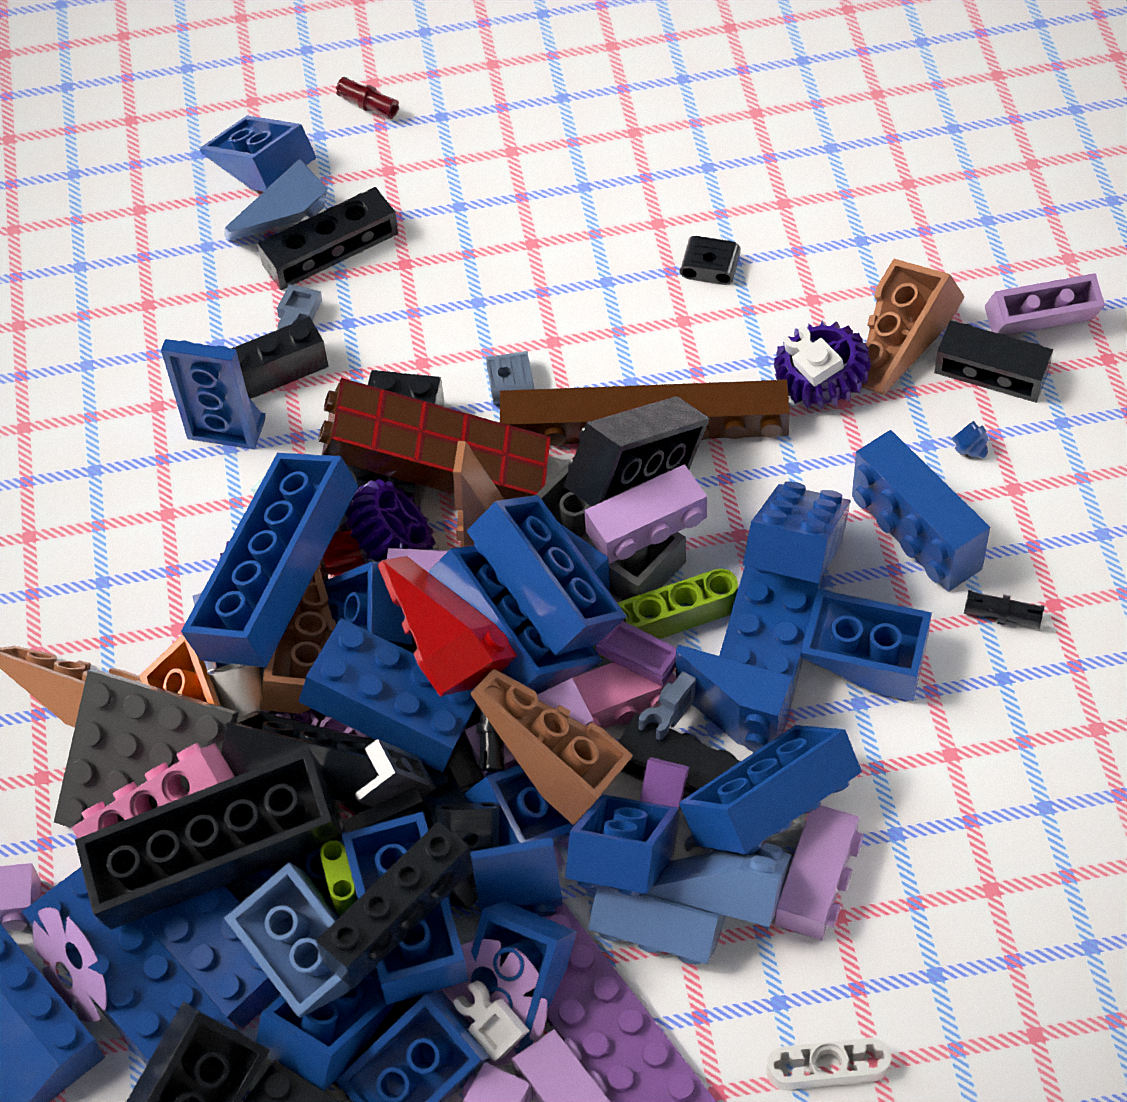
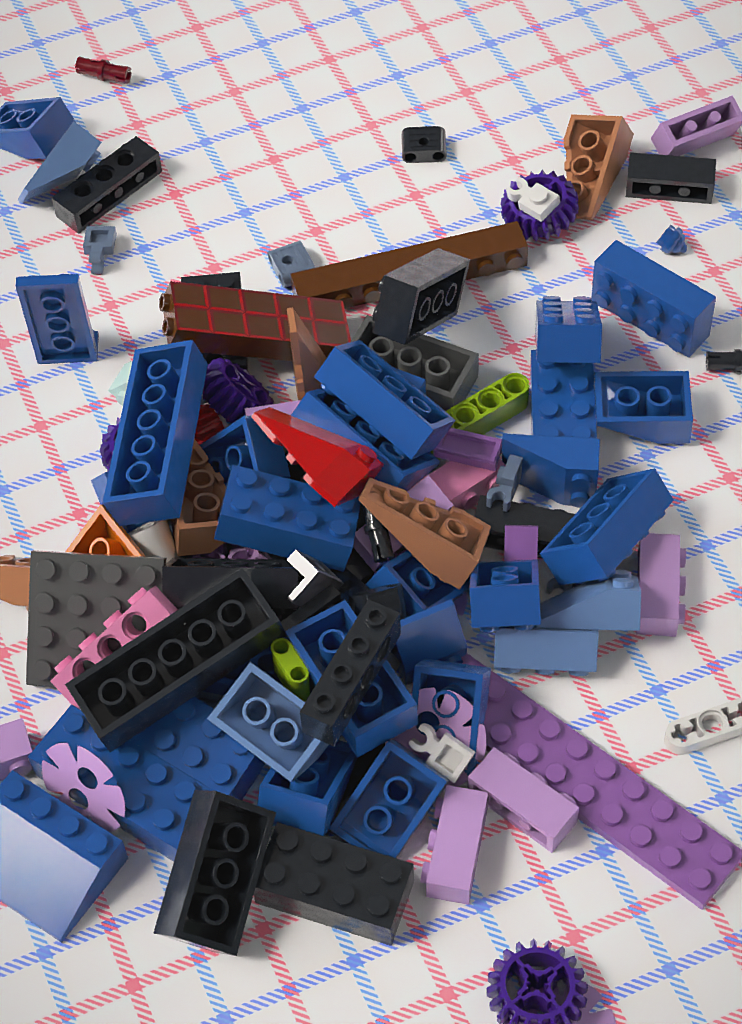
camera: 15 degrees left, 0 degrees up
black brick [231,317,329,399] -> none
lavender brick [585,464,707,564] -> none

